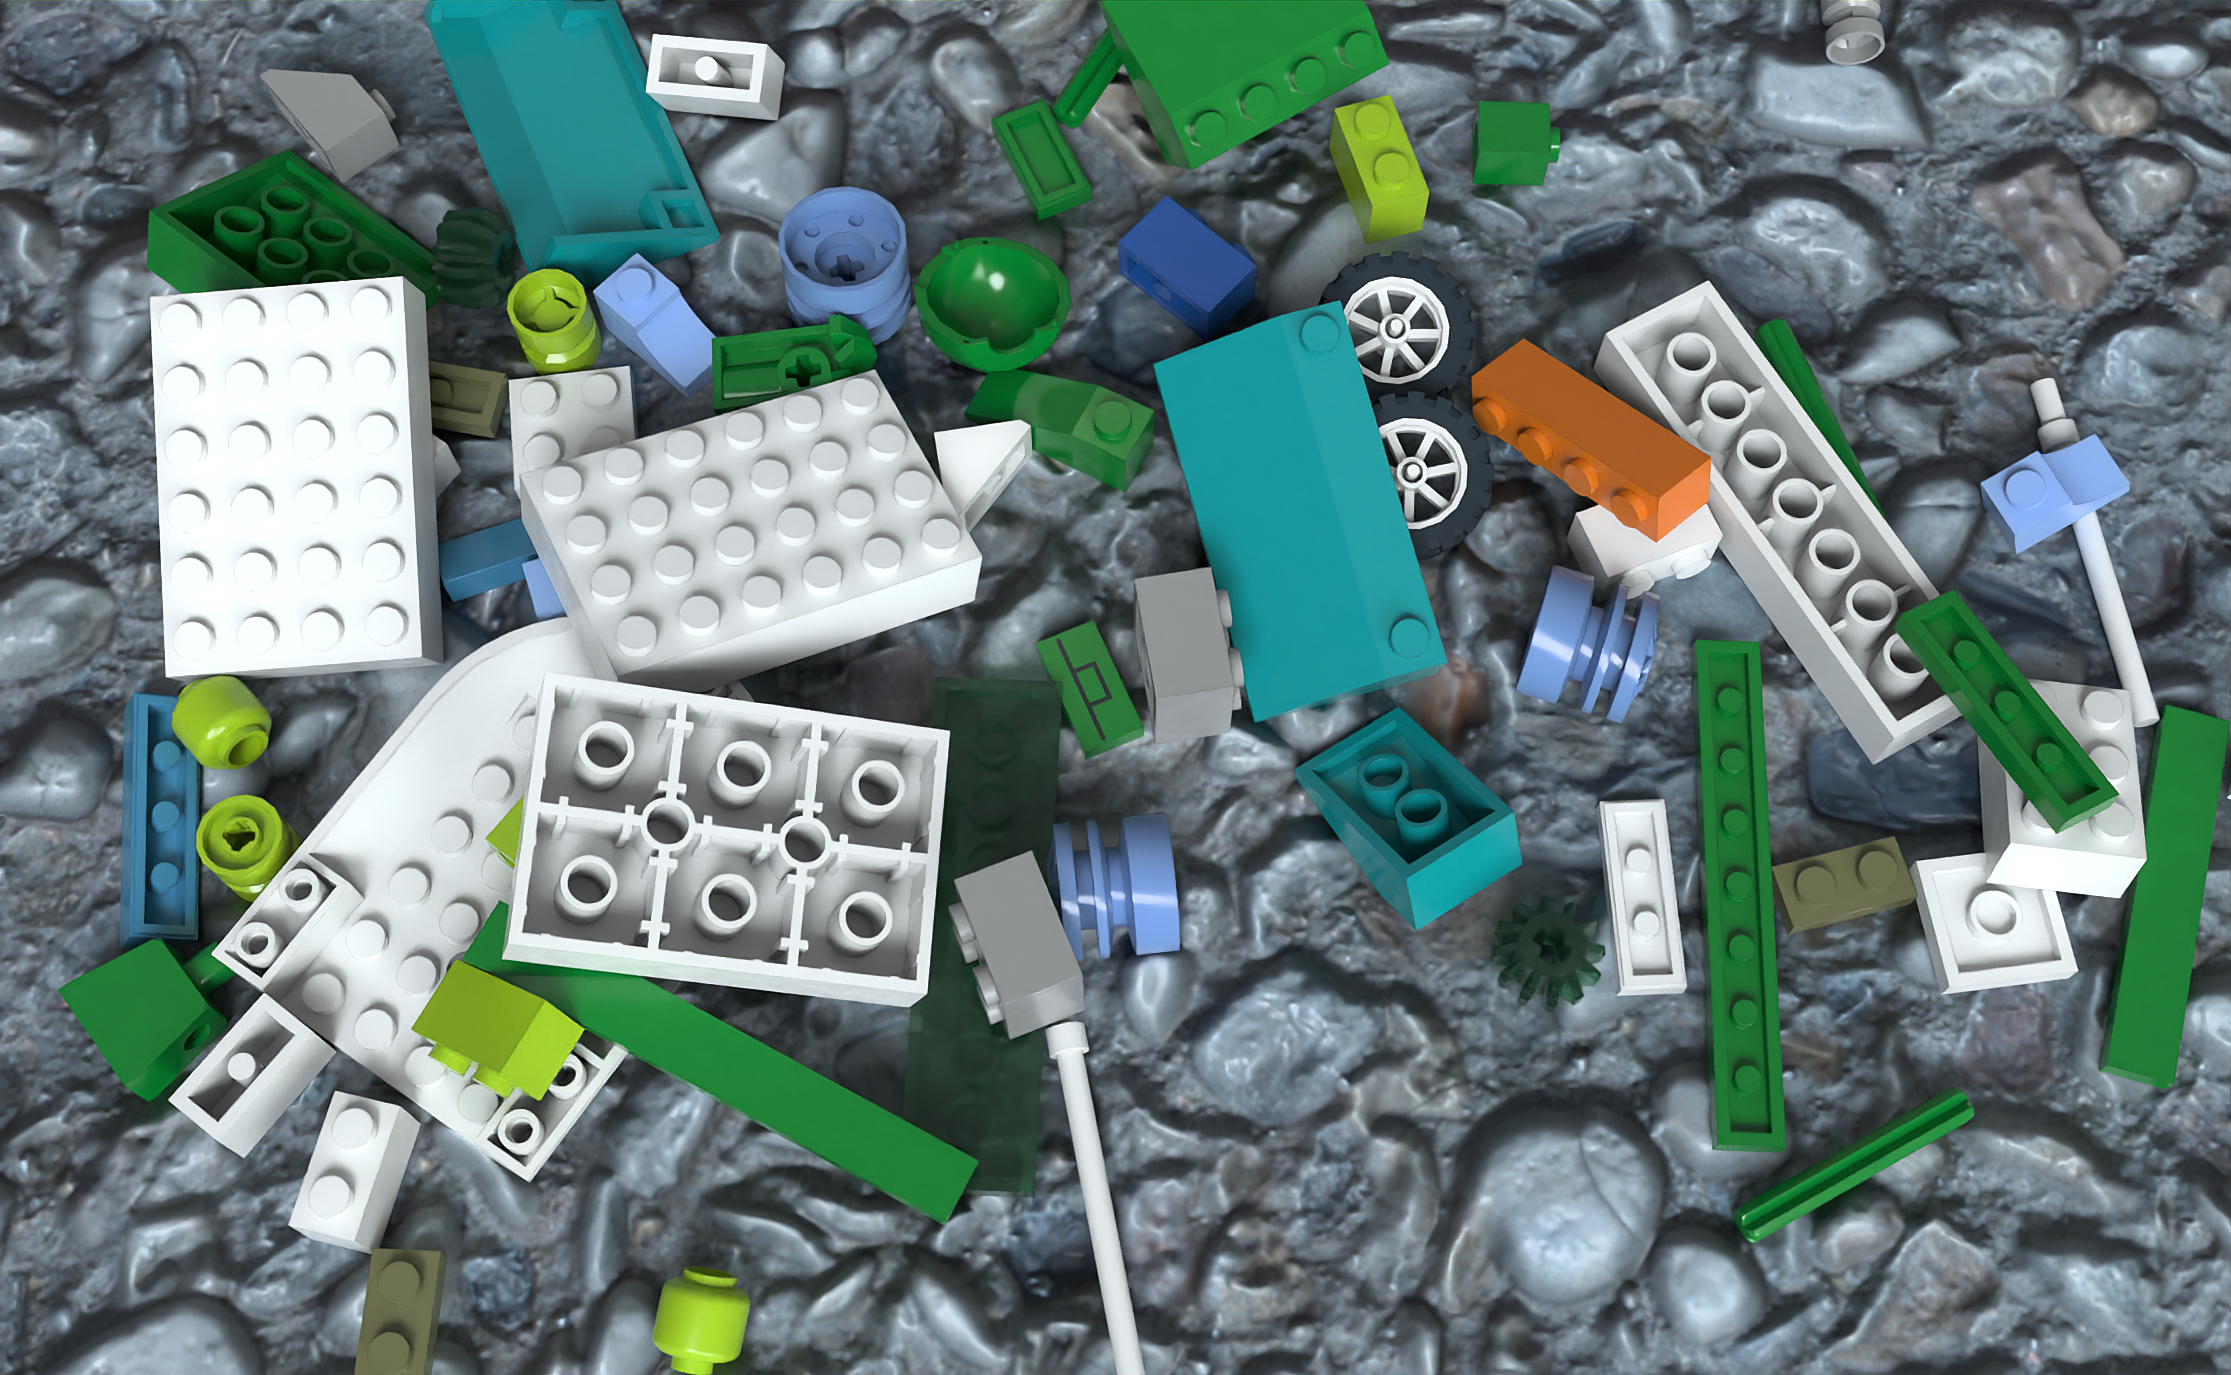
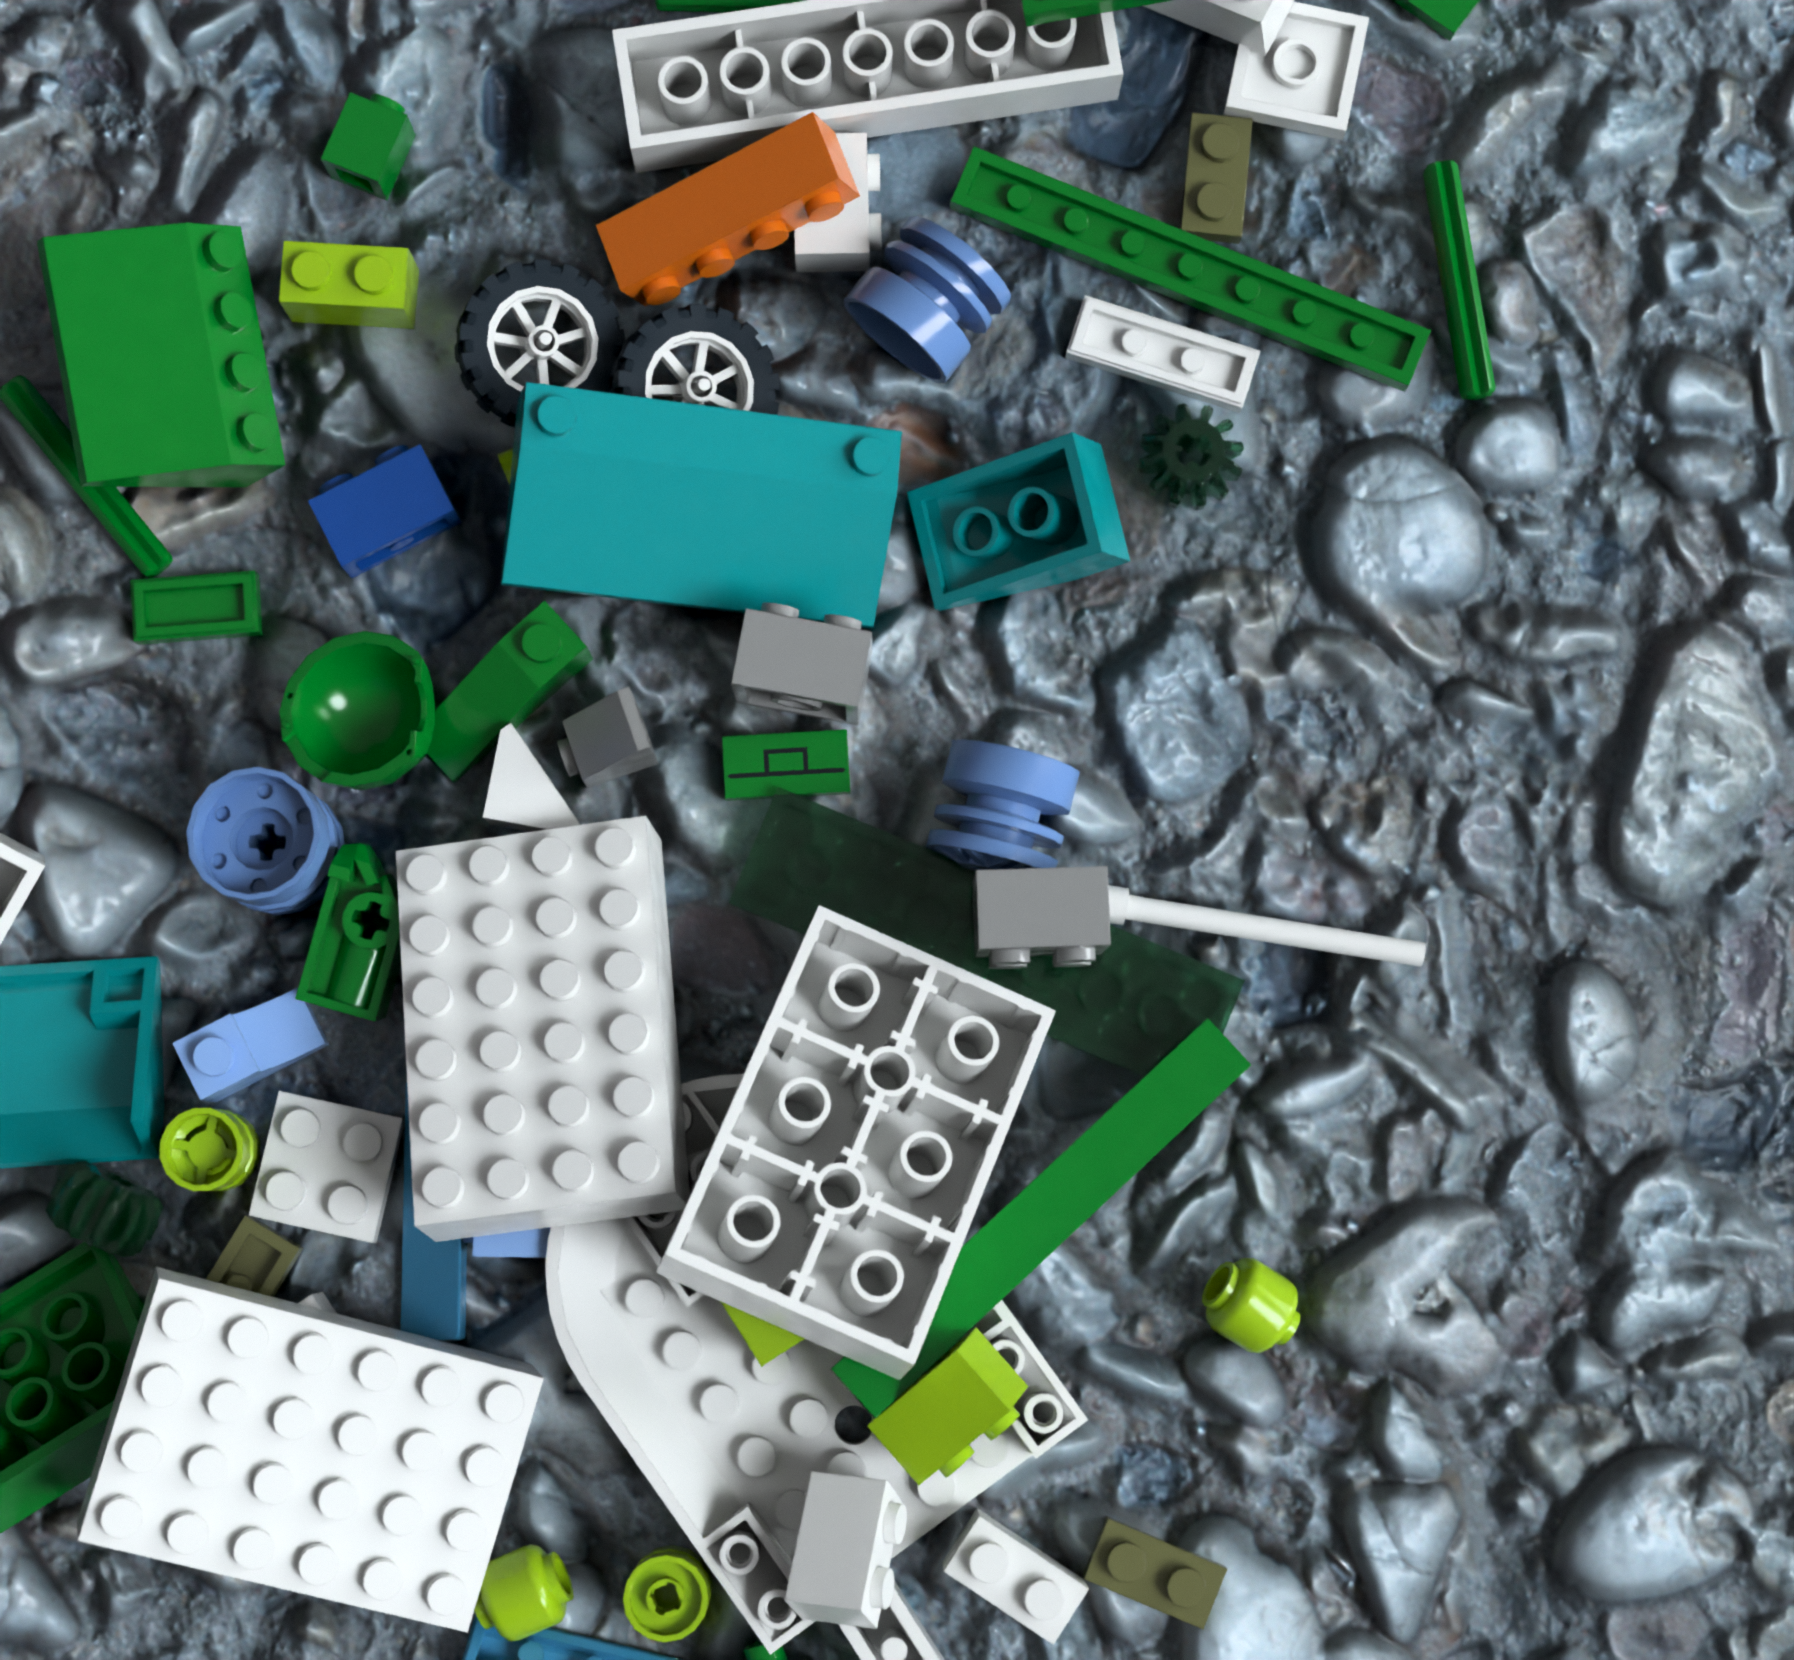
camera: 75 degrees left, 15 degrees up
none -> light grey slope [557,687,659,788]
none -> white brick [785,1471,907,1629]

